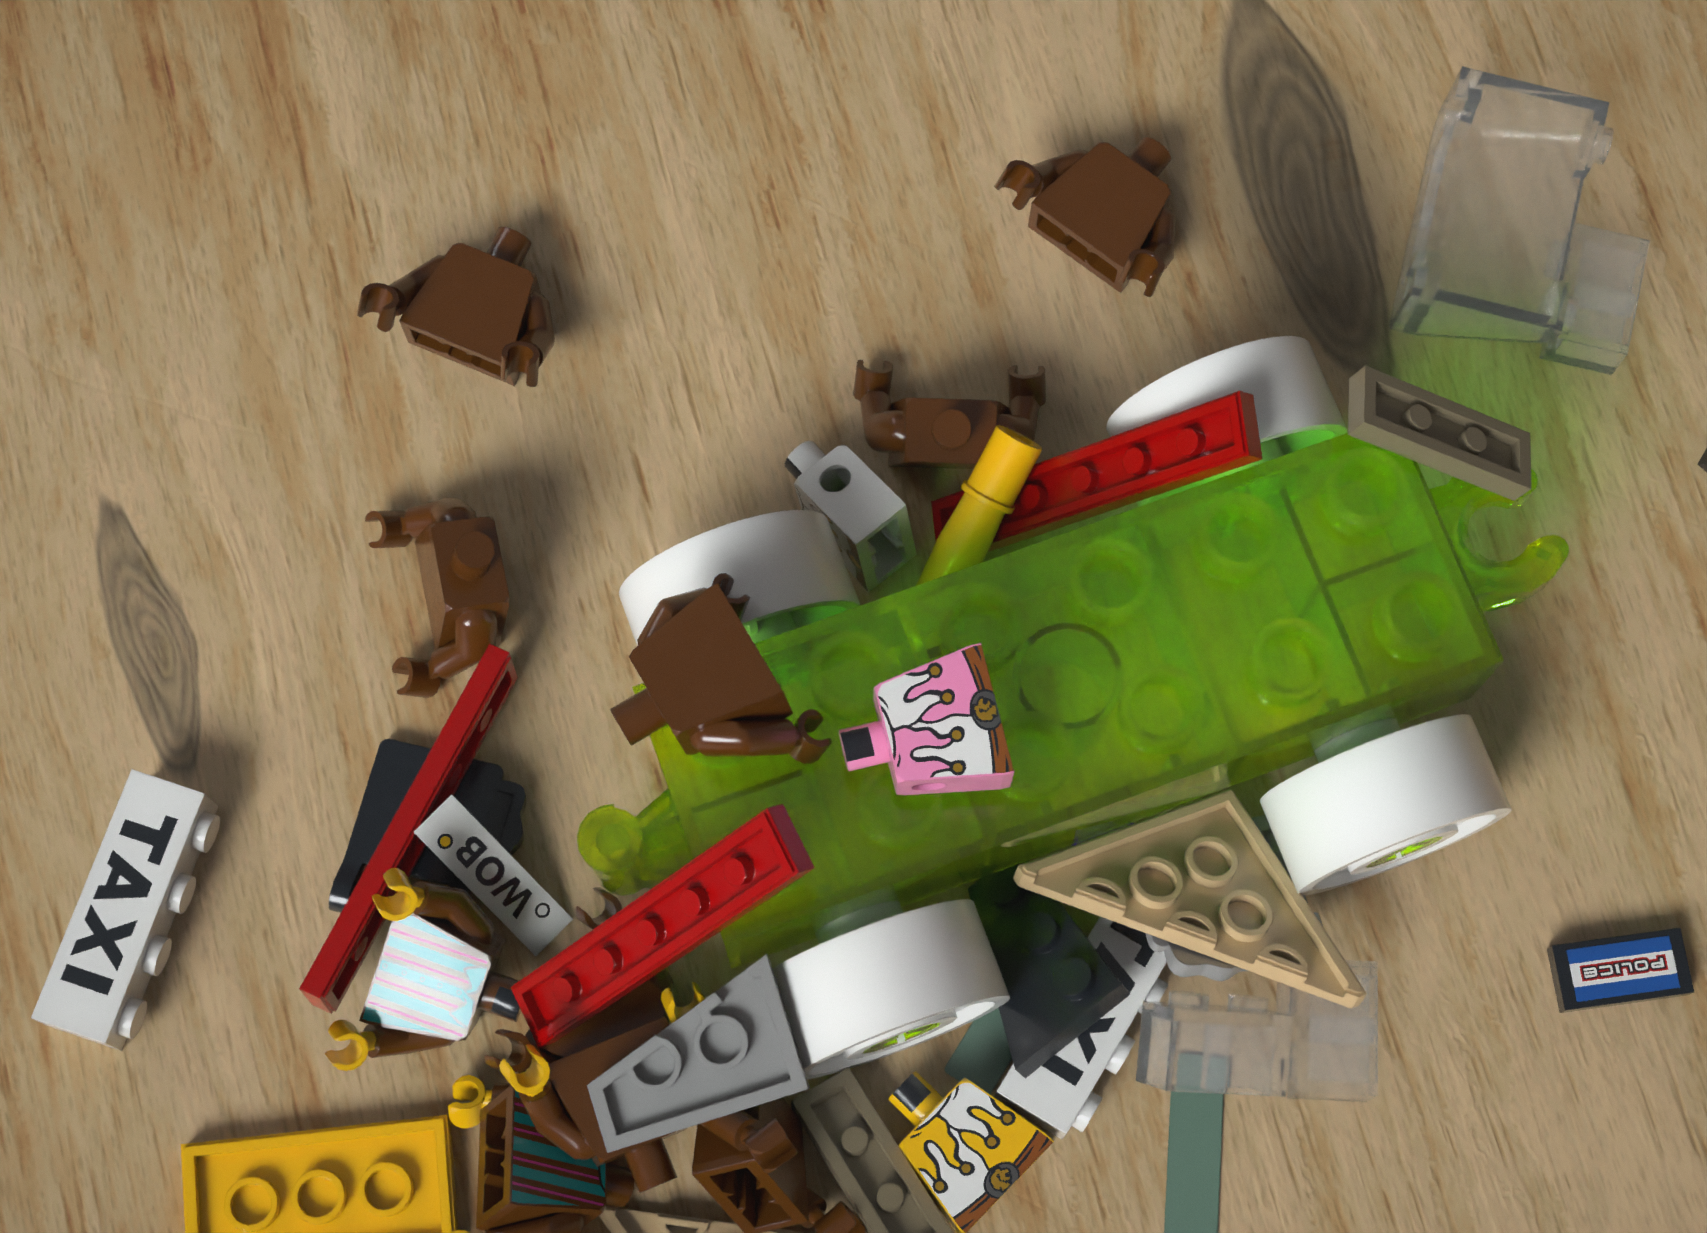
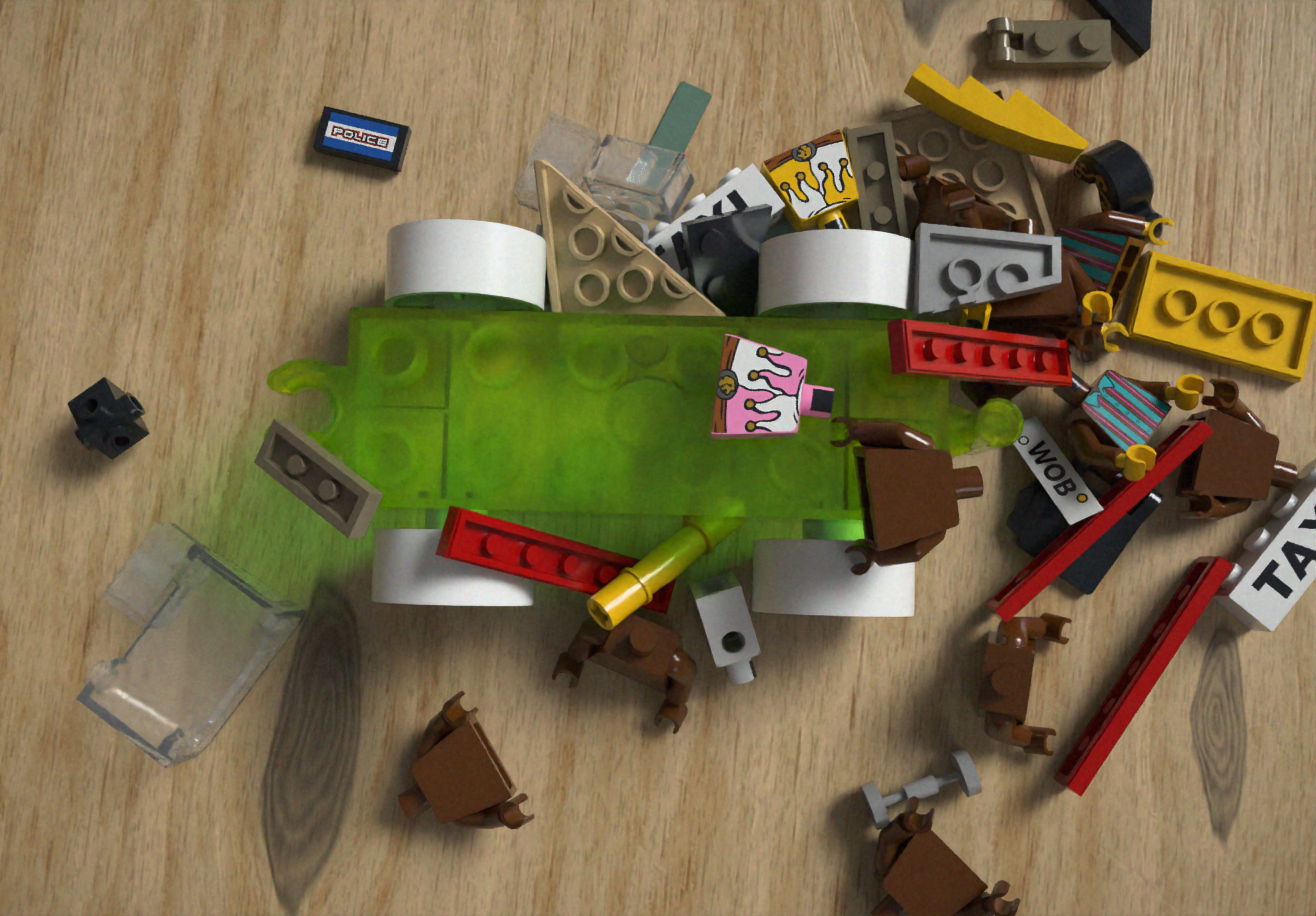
camera: 155 degrees left, 10 degrees up
none -> light grey wheel [860,748,982,830]
none -> red tile [1054,556,1233,796]
none -> reddish brown torso [1175,378,1297,521]

